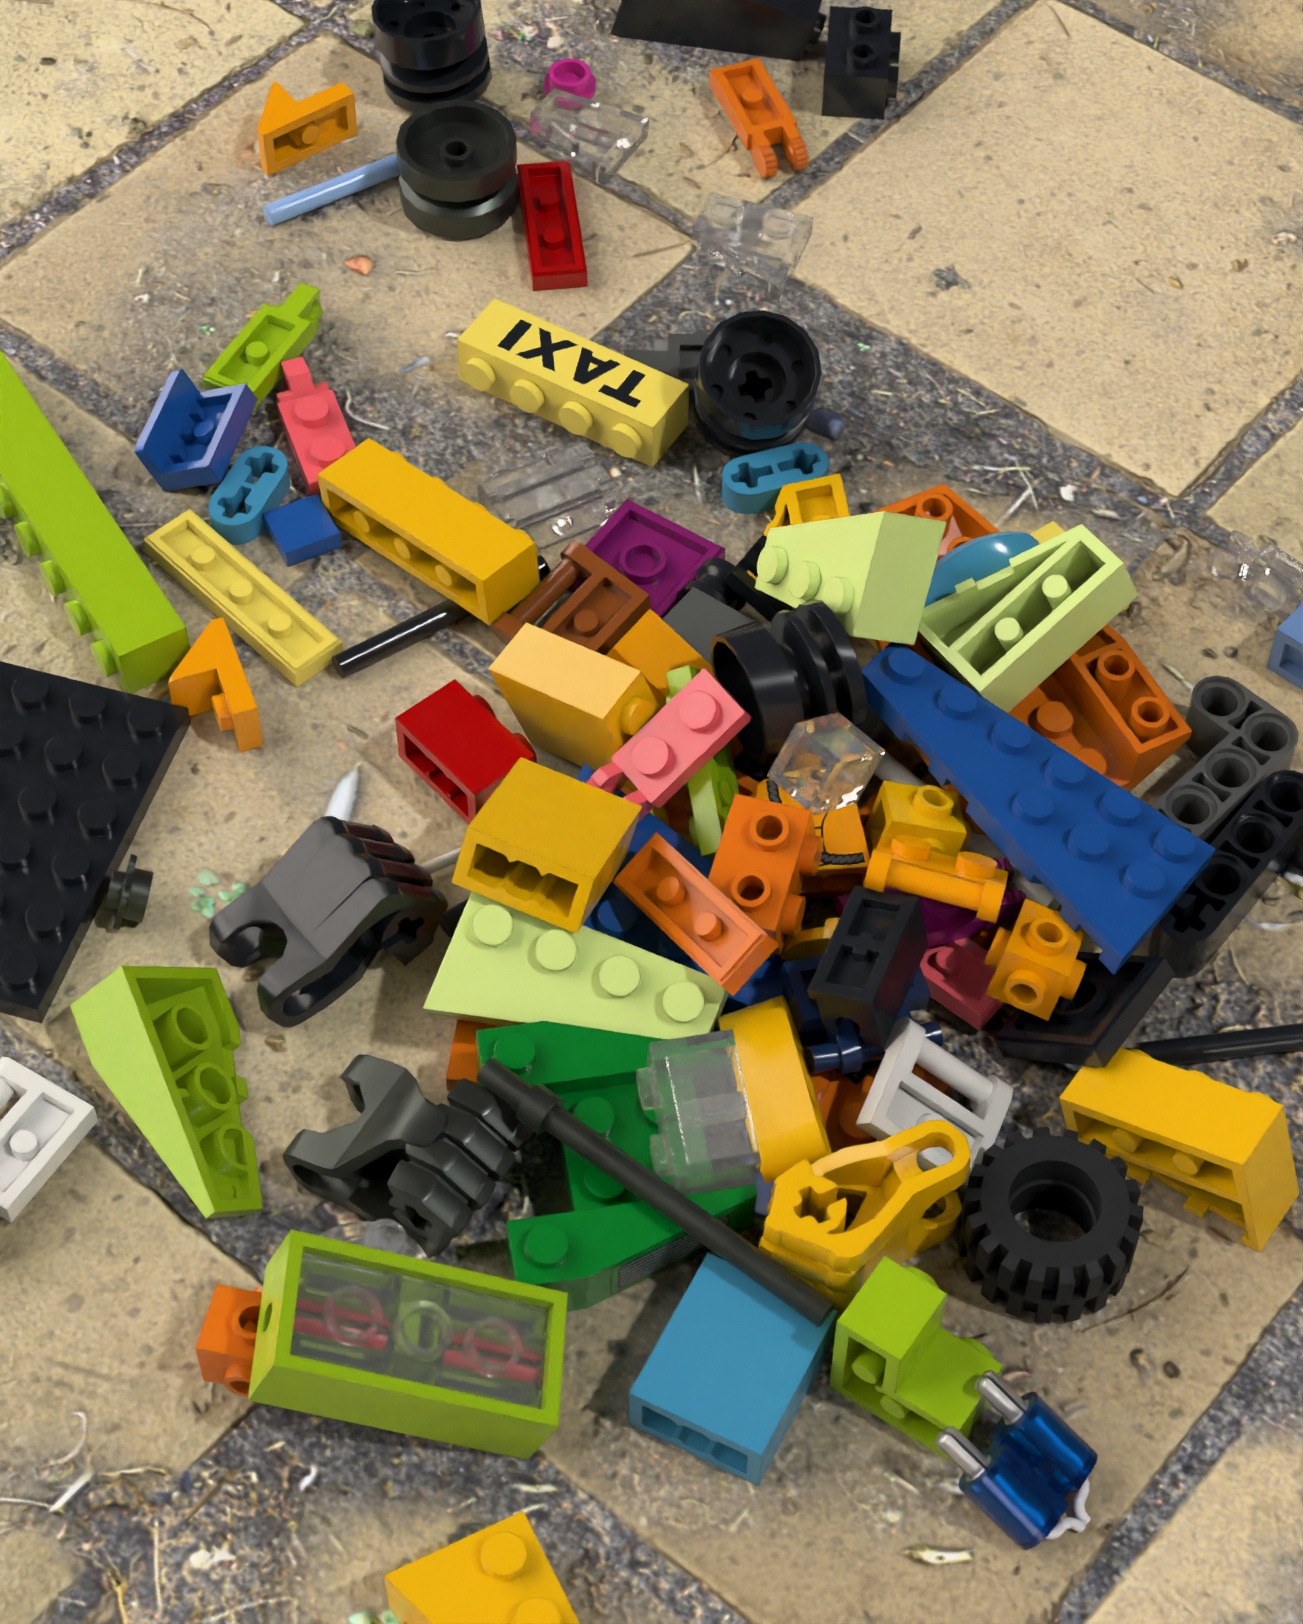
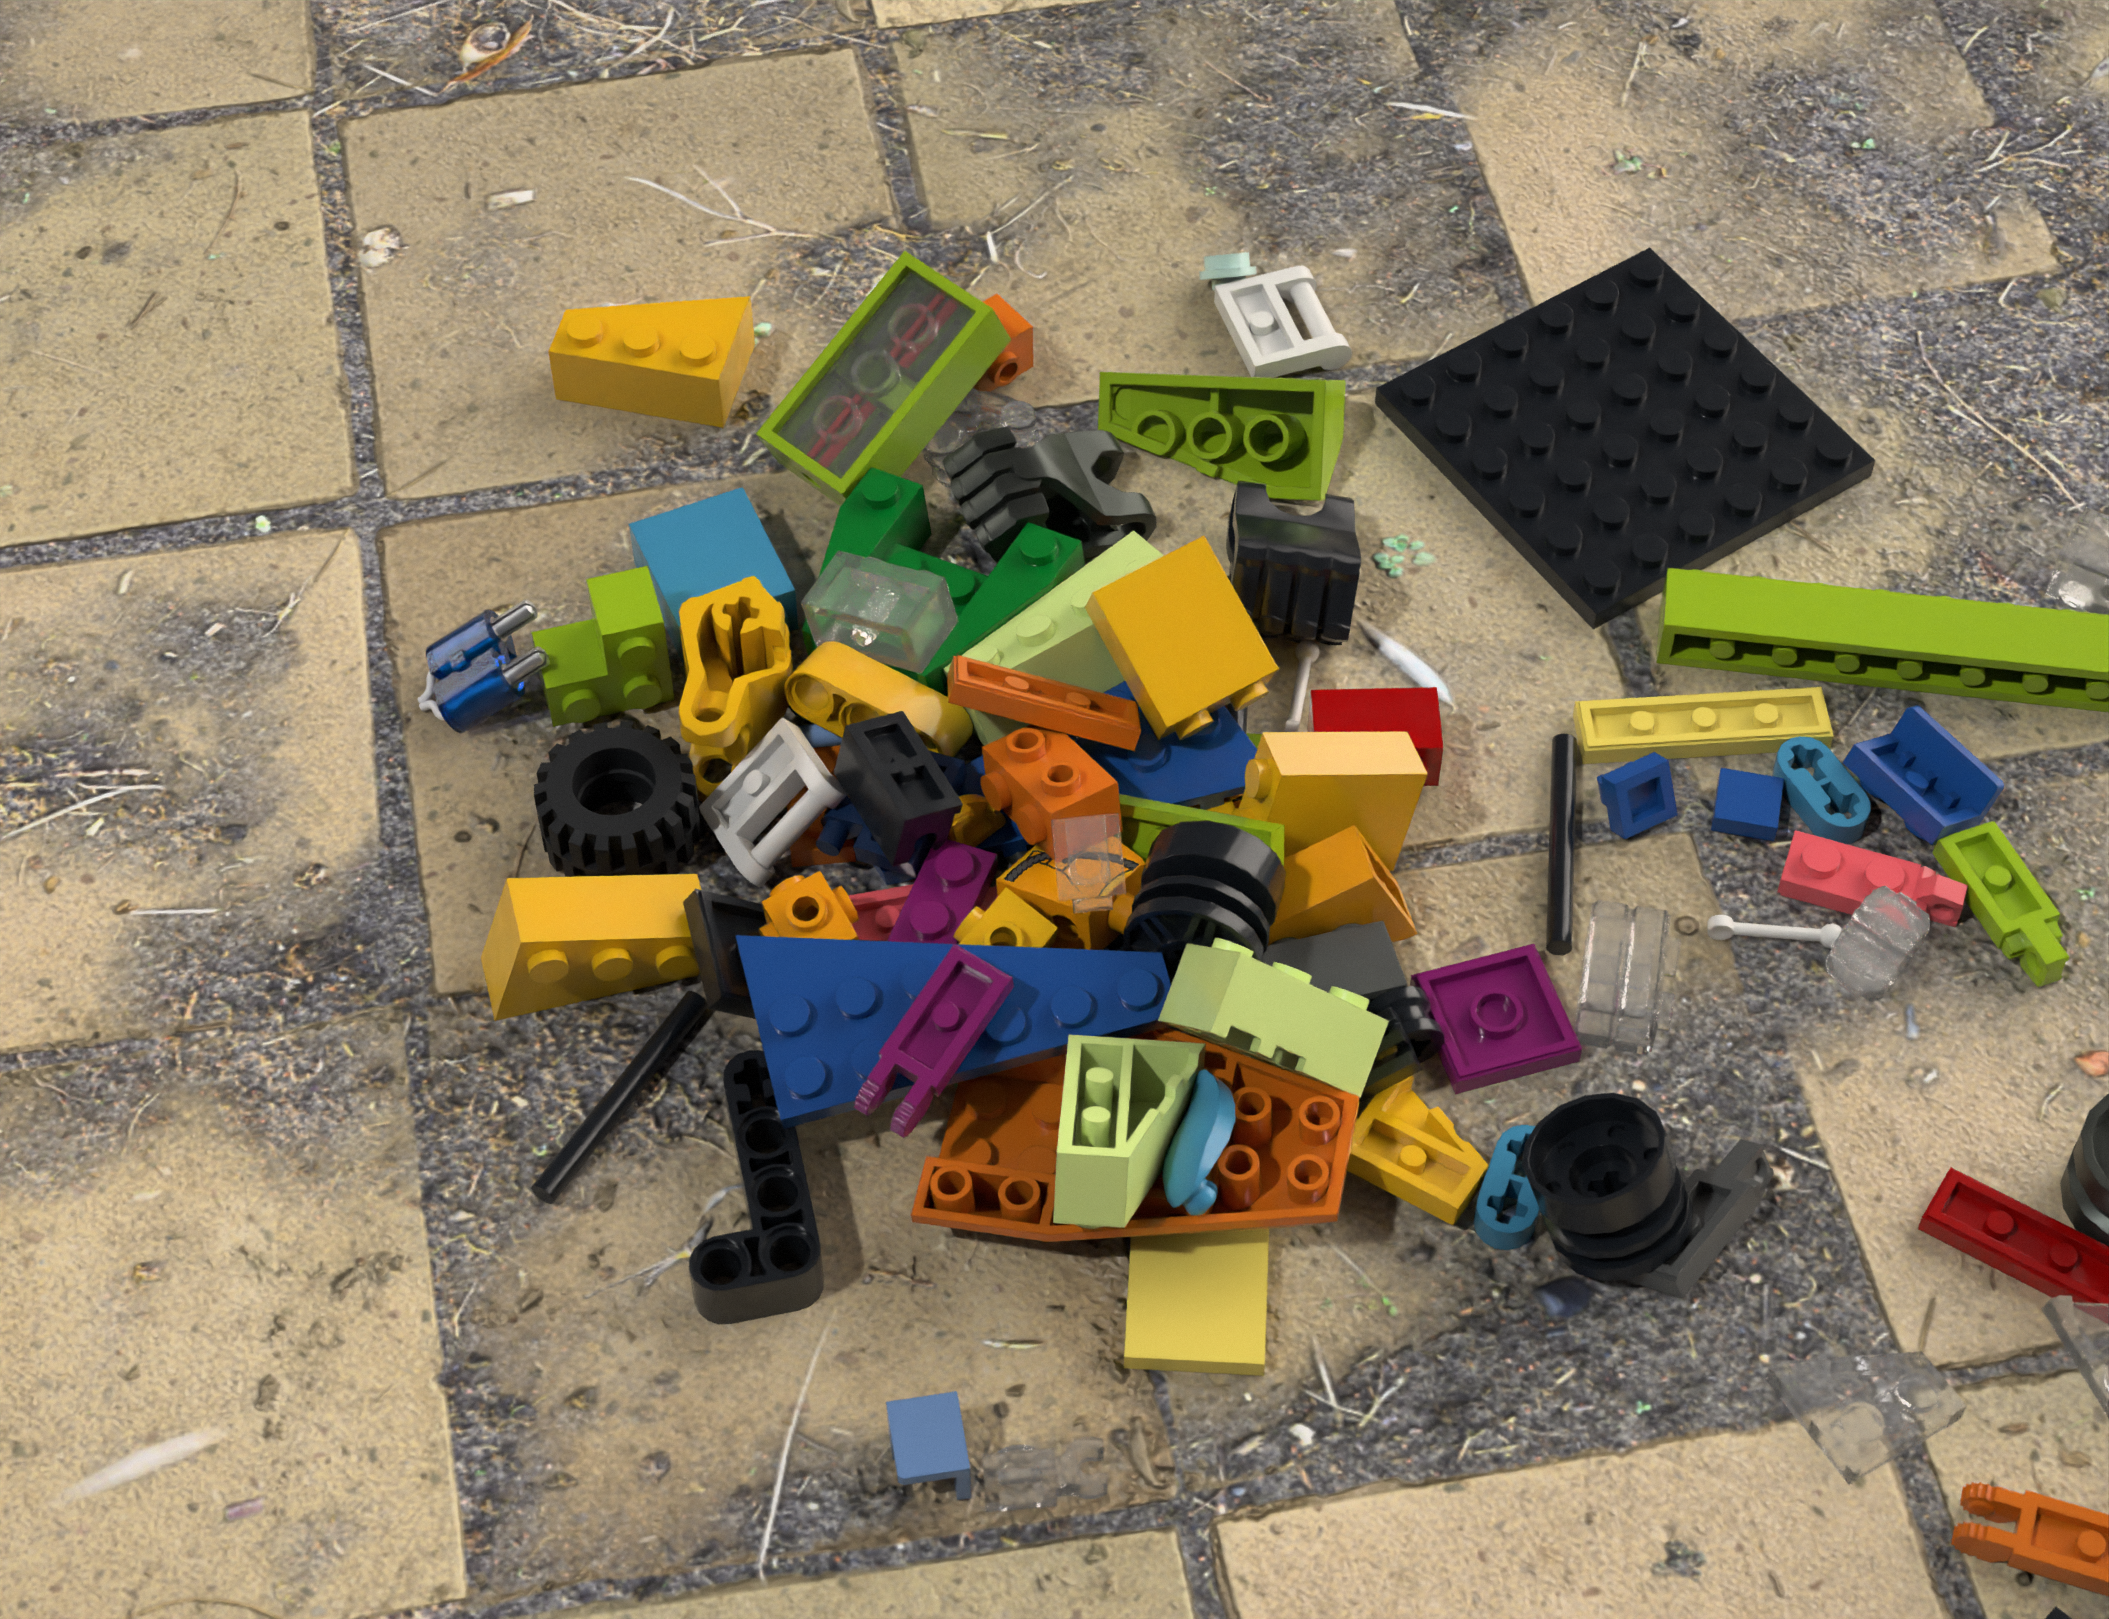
camera: 130 degrees right, 0 degrees up
pearl dark grey plate [104,854,154,930] -> none
light orange slope [168,617,264,753] -> none
yellow brick [317,438,540,625] -> none
light yellow brick [457,298,689,468] -> none
pearl dark grey bar [476,1057,835,1328] -> none
dark orange plate [490,540,652,655] -> none
coral hinge [586,668,752,823] -> none
light orange plate [863,834,1009,923] -> none
dark grey beam [1151,675,1299,845] -> none
none -> magenta hinge [854,944,1014,1138]
none -> blue tile [1597,752,1678,839]
none -> white hinge [1707,915,1845,949]
none -> clear gear [1826,885,1930,1002]

